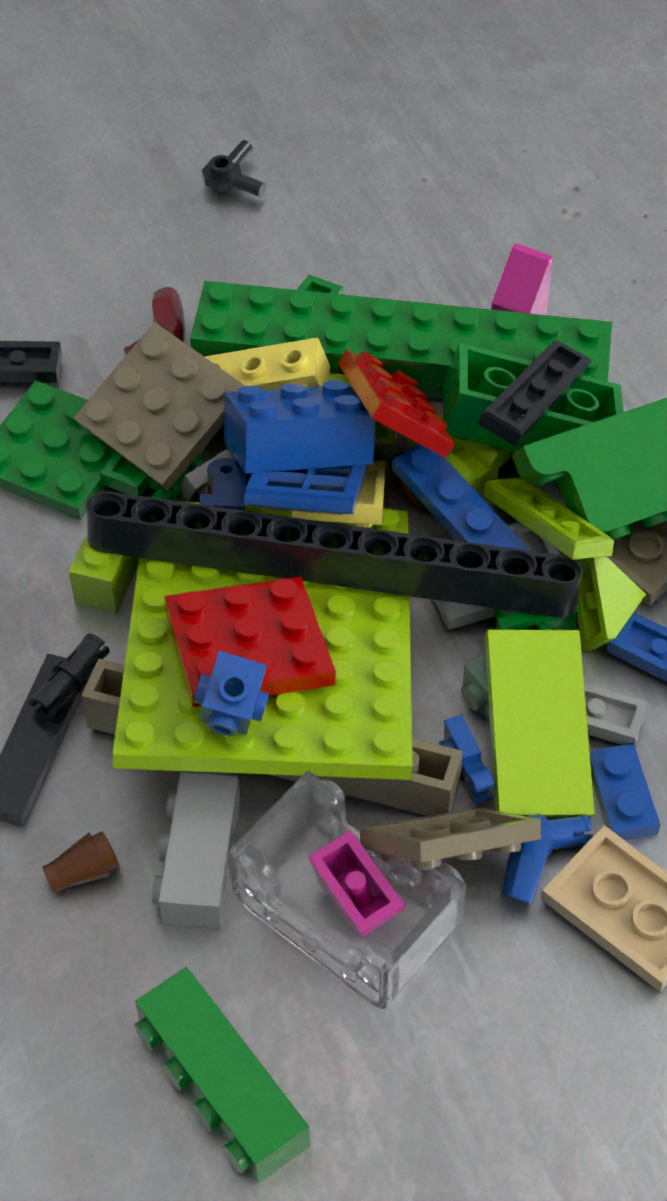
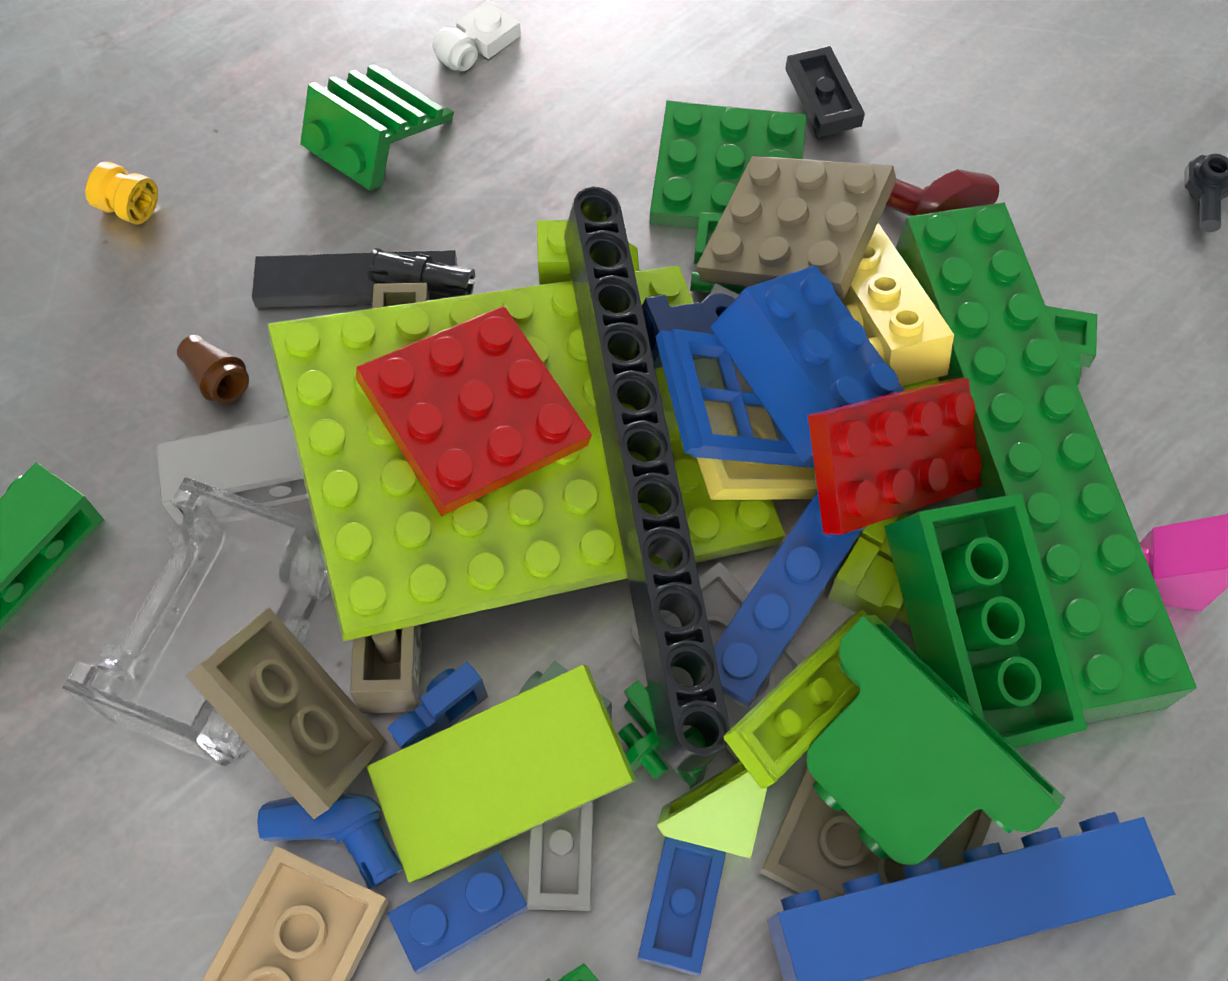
camera: 70 degrees right, 10 degrees up
blue brick [193,651,269,736] -> none
dark pink slope [308,830,406,937] -> none
black tile [478,340,592,446] -> none

